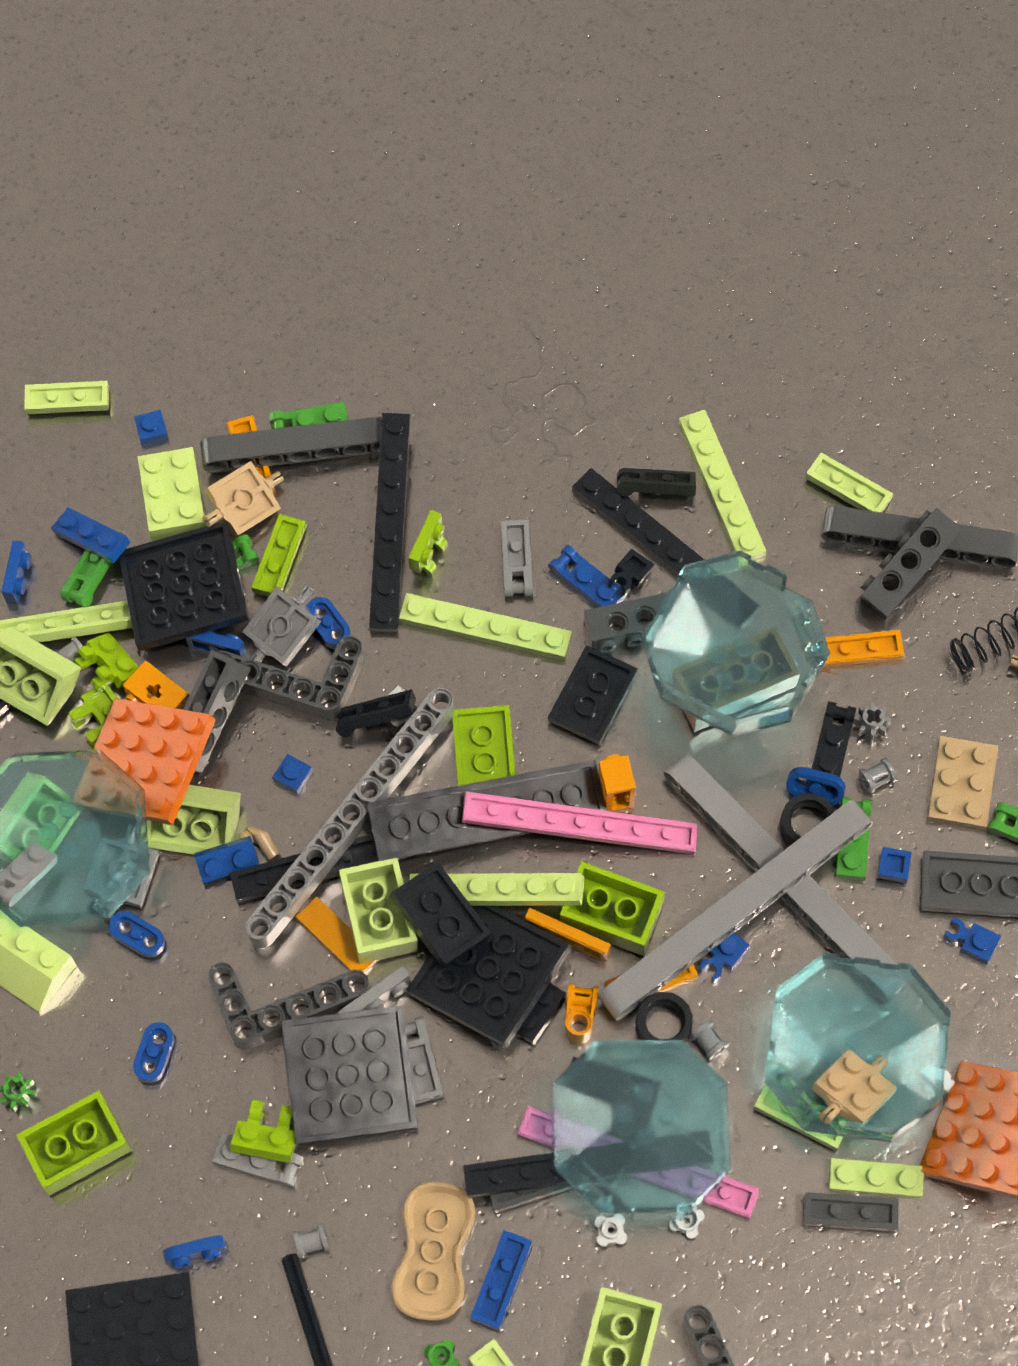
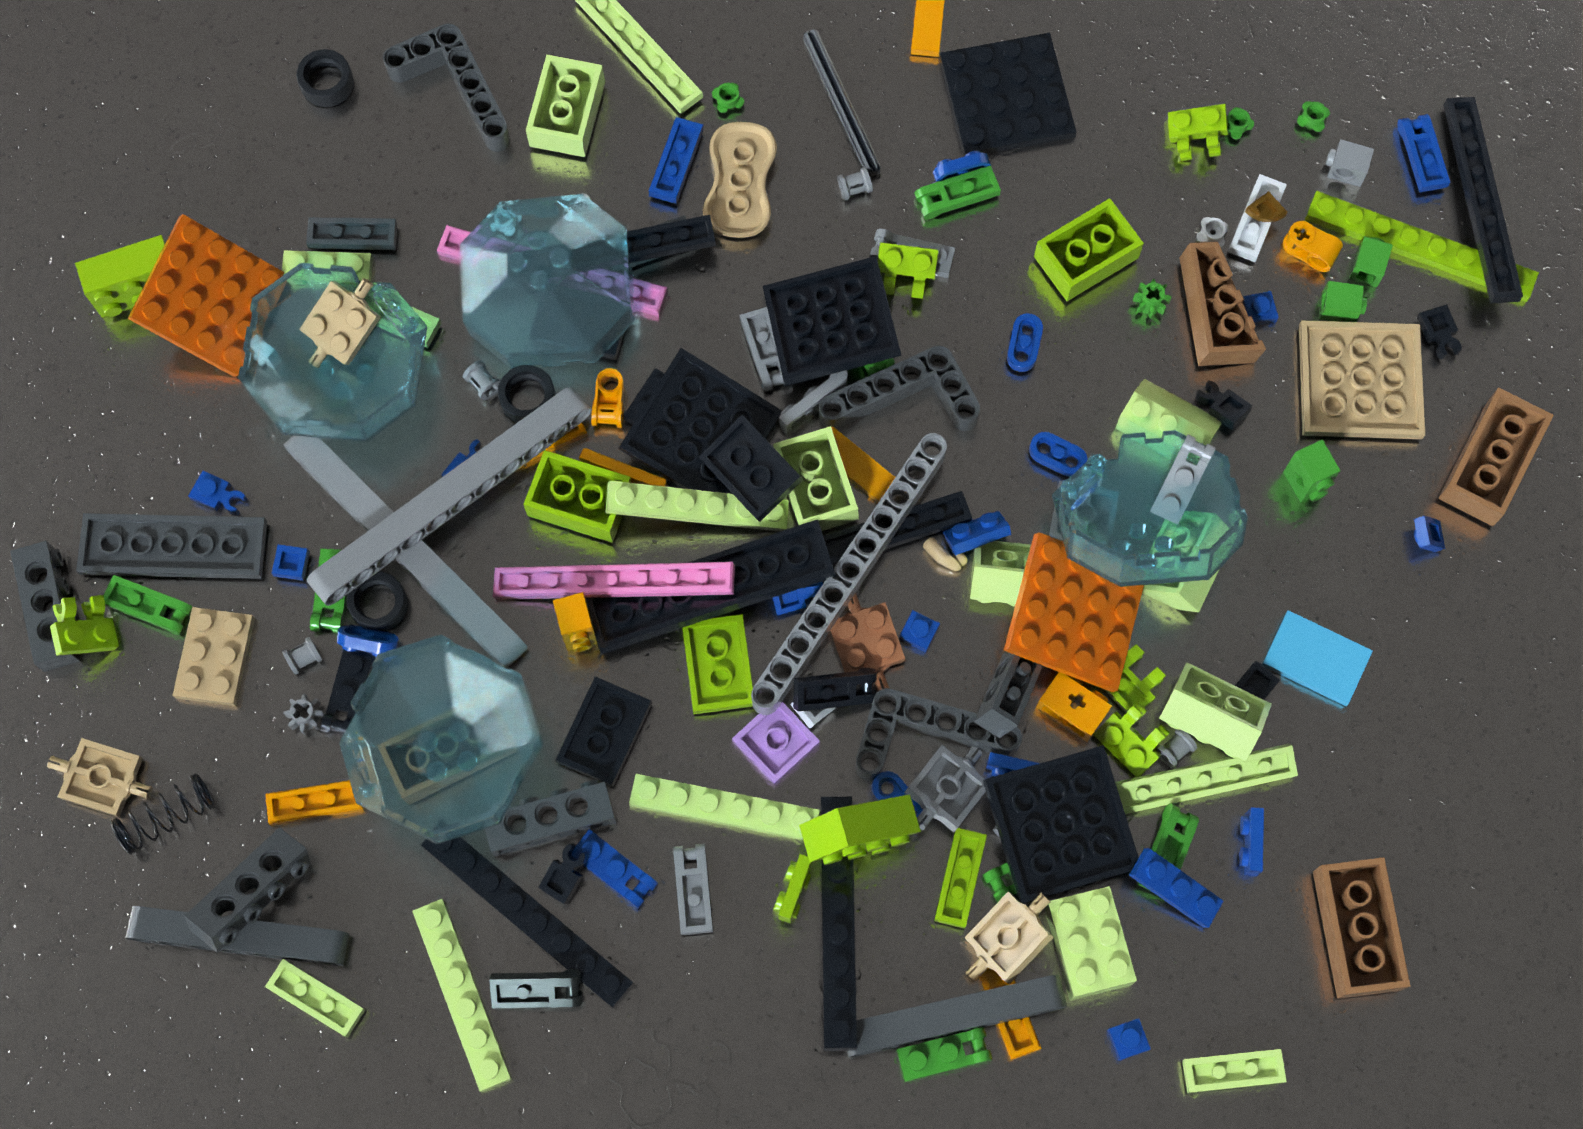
camera: 175 degrees right, 5 degrees up
none -> lavender tile [732,702,820,786]
none -> lime brick [799,795,921,865]
none -> nougat plate [830,593,906,692]
none -> bright green plate [914,165,1001,220]

